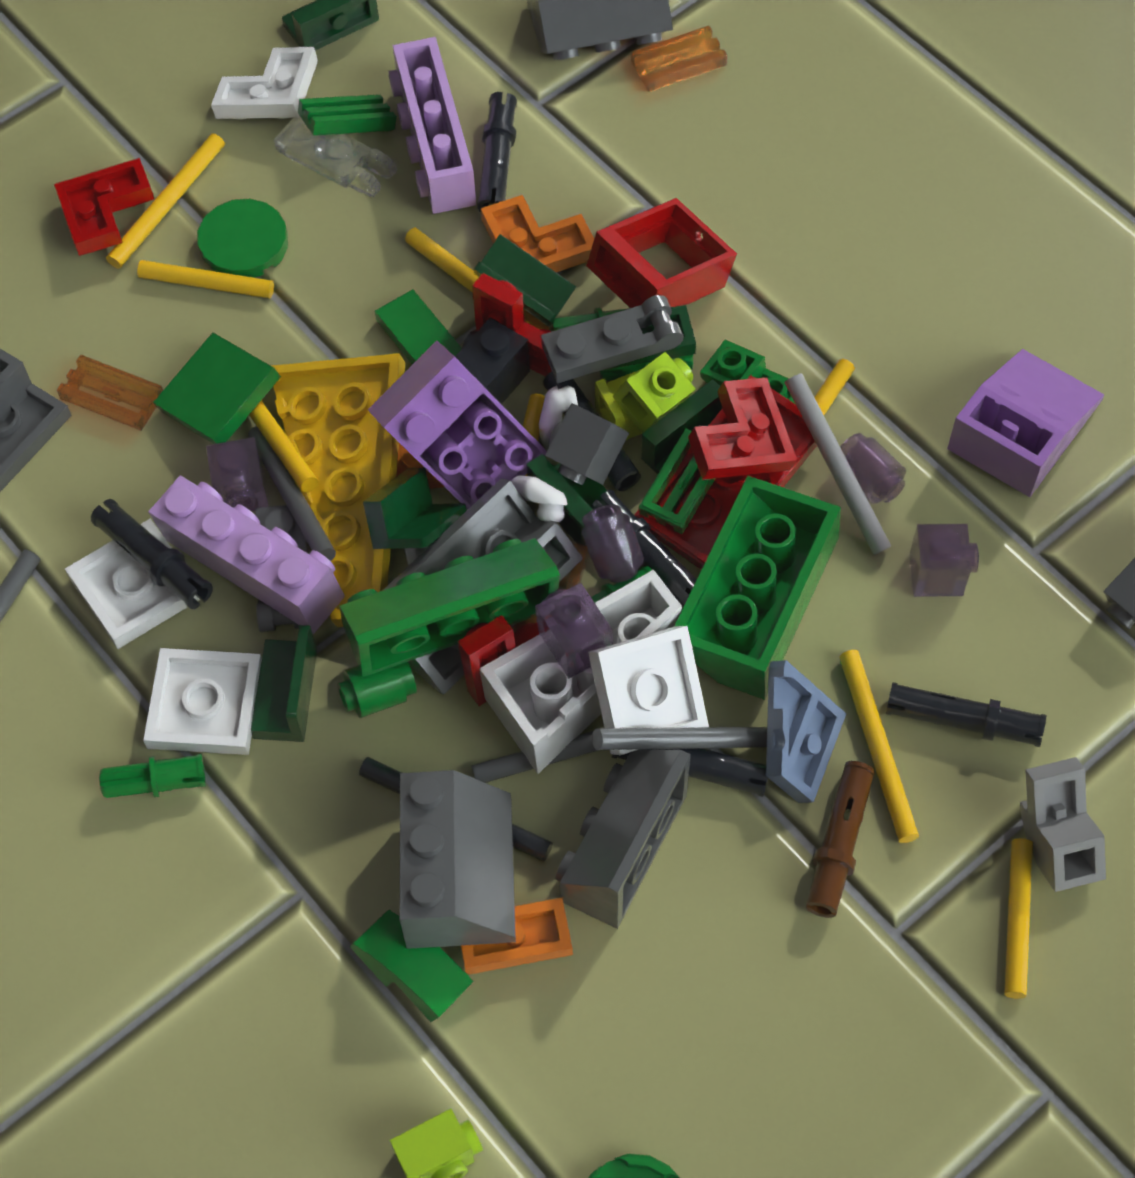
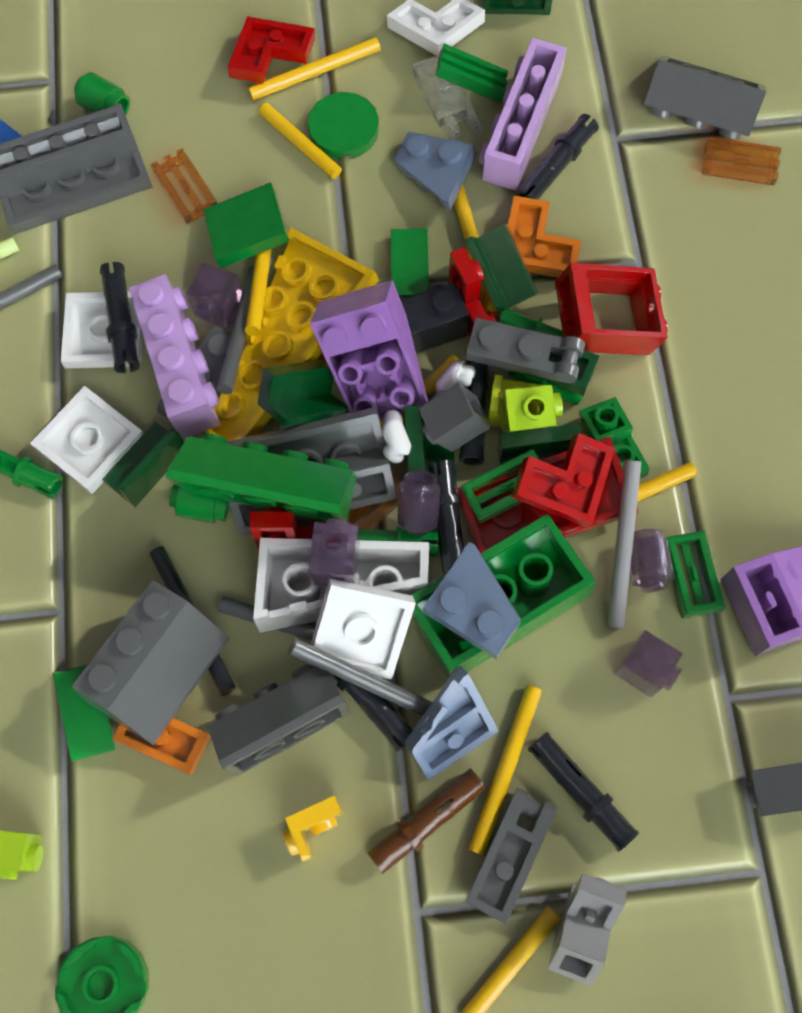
camera: 35 degrees right, 10 degrees up
none -> yellow bracket [282,796,344,861]
none -> sand blue wing [394,131,476,210]
none -> sand blue wing [423,542,521,660]
none -> dark grey plate [465,787,557,924]
none -> green tile [662,530,726,619]

